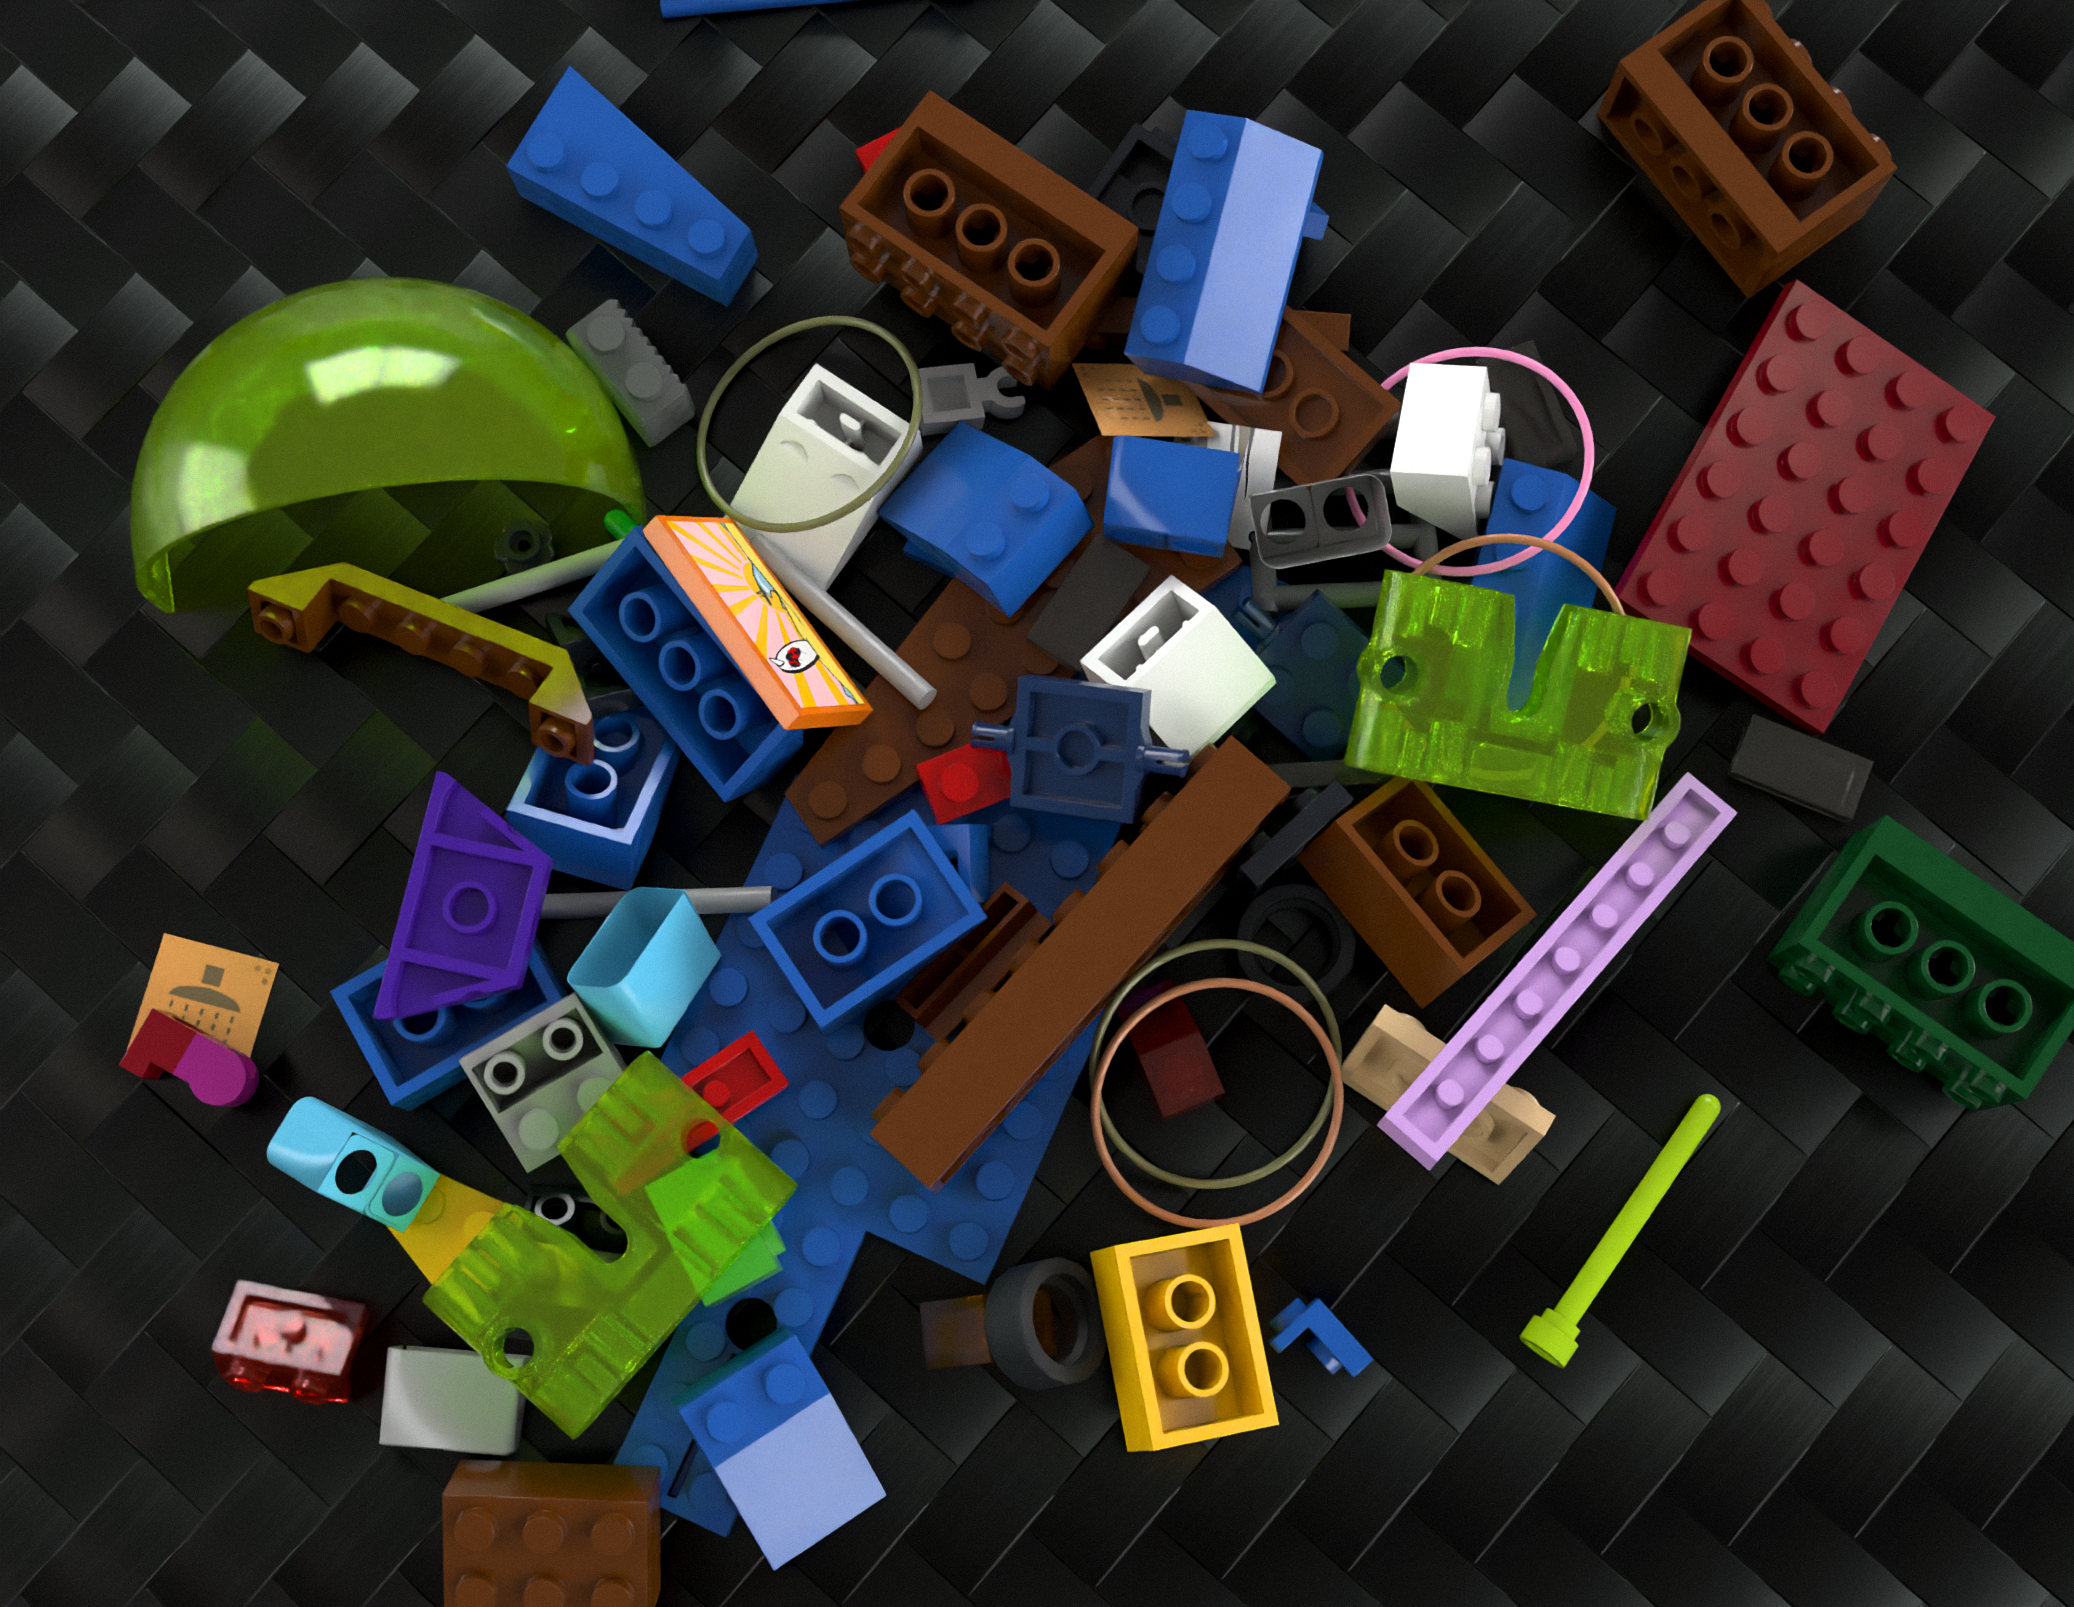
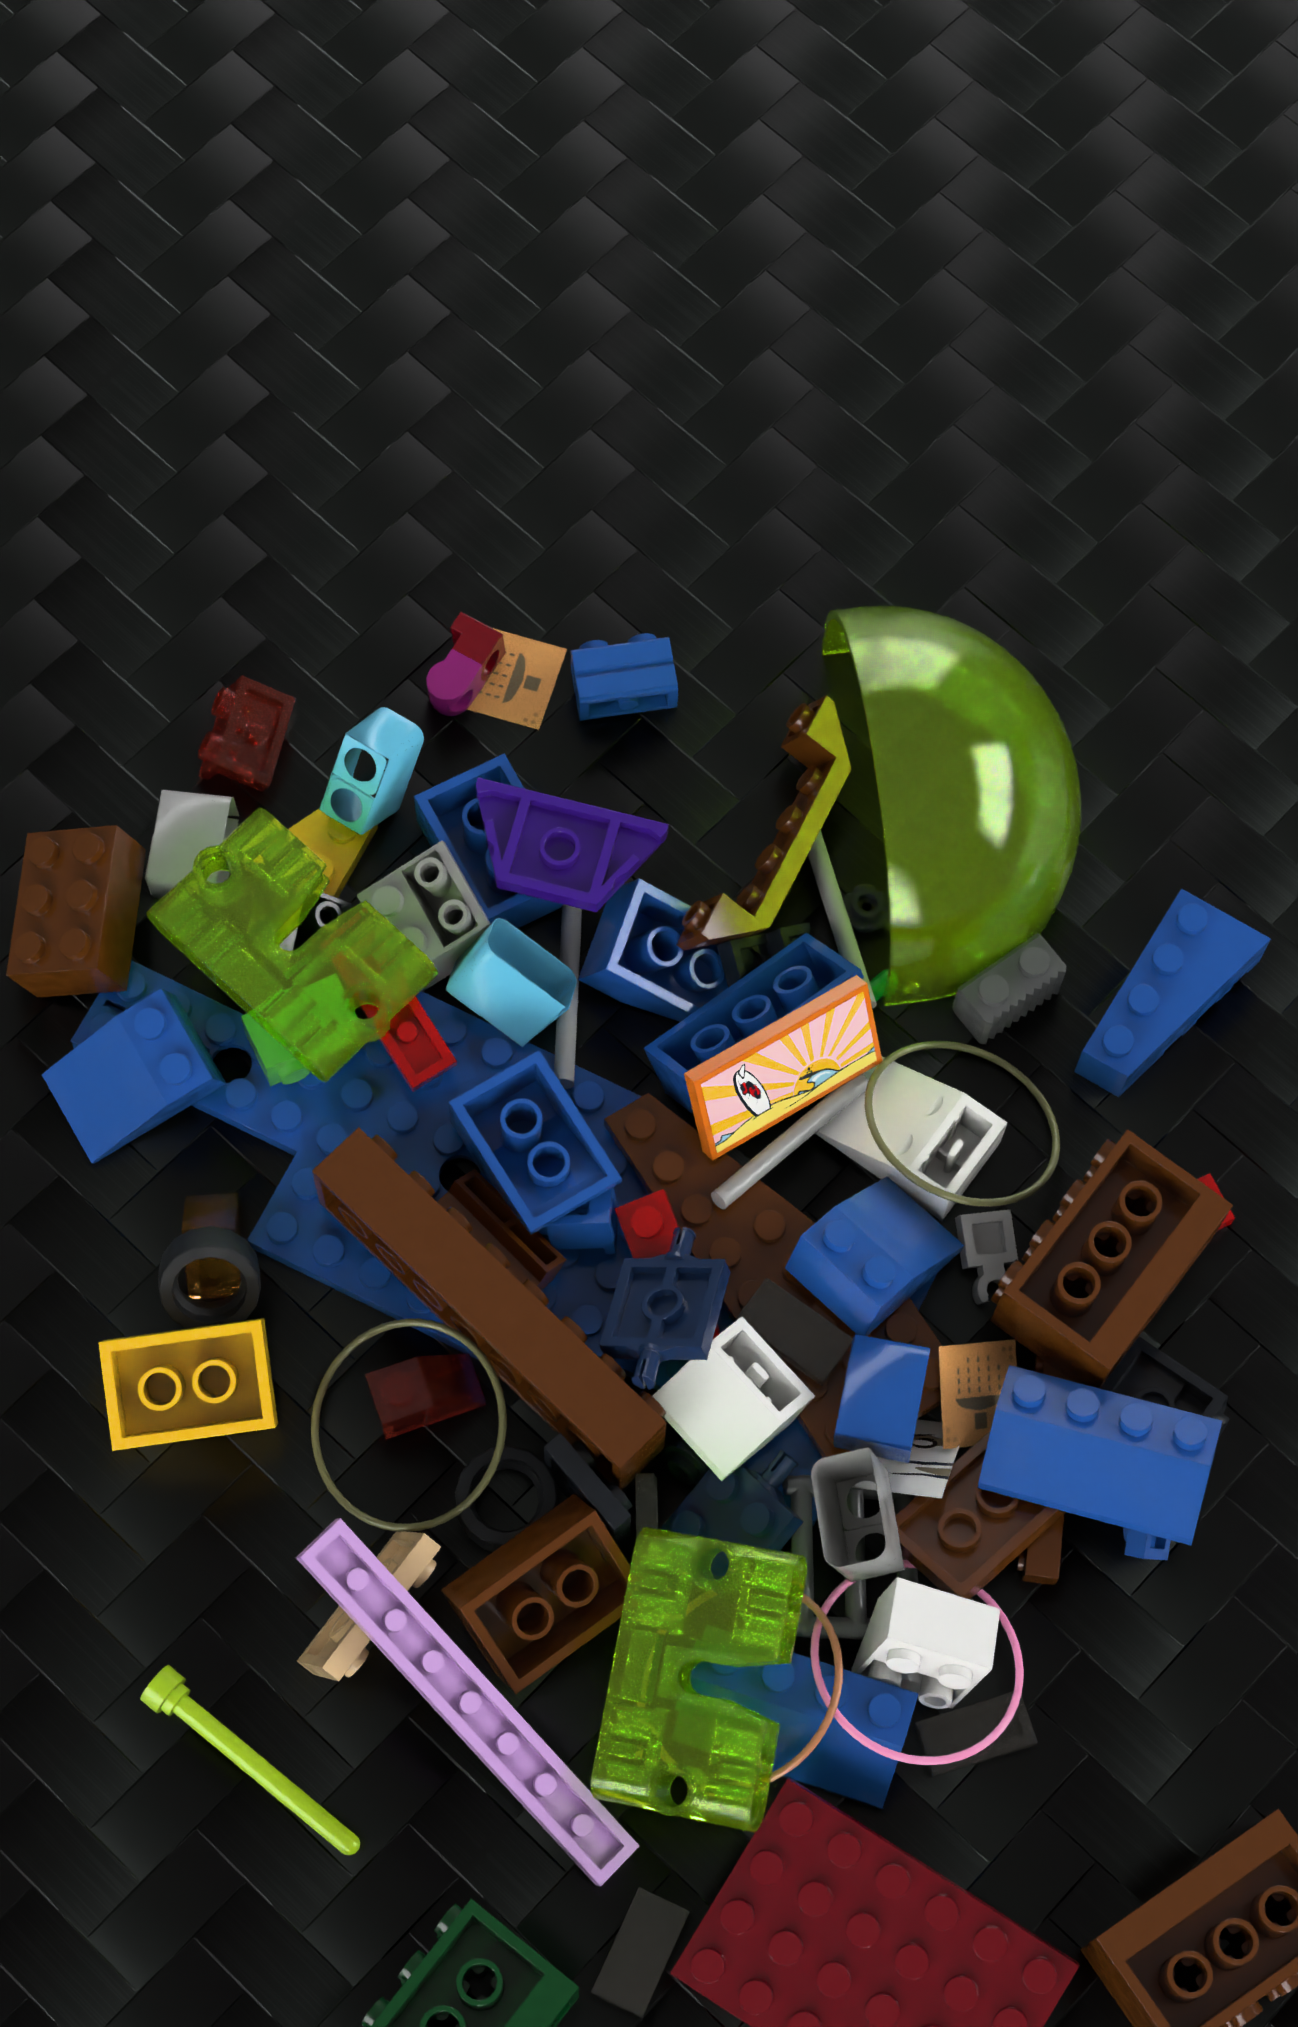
camera: 85 degrees right, 10 degrees down
nougat piece [1090,978,1344,1229] -> none
blue bracket [1267,1298,1374,1377] -> none
none -> blue brick [571,633,678,721]

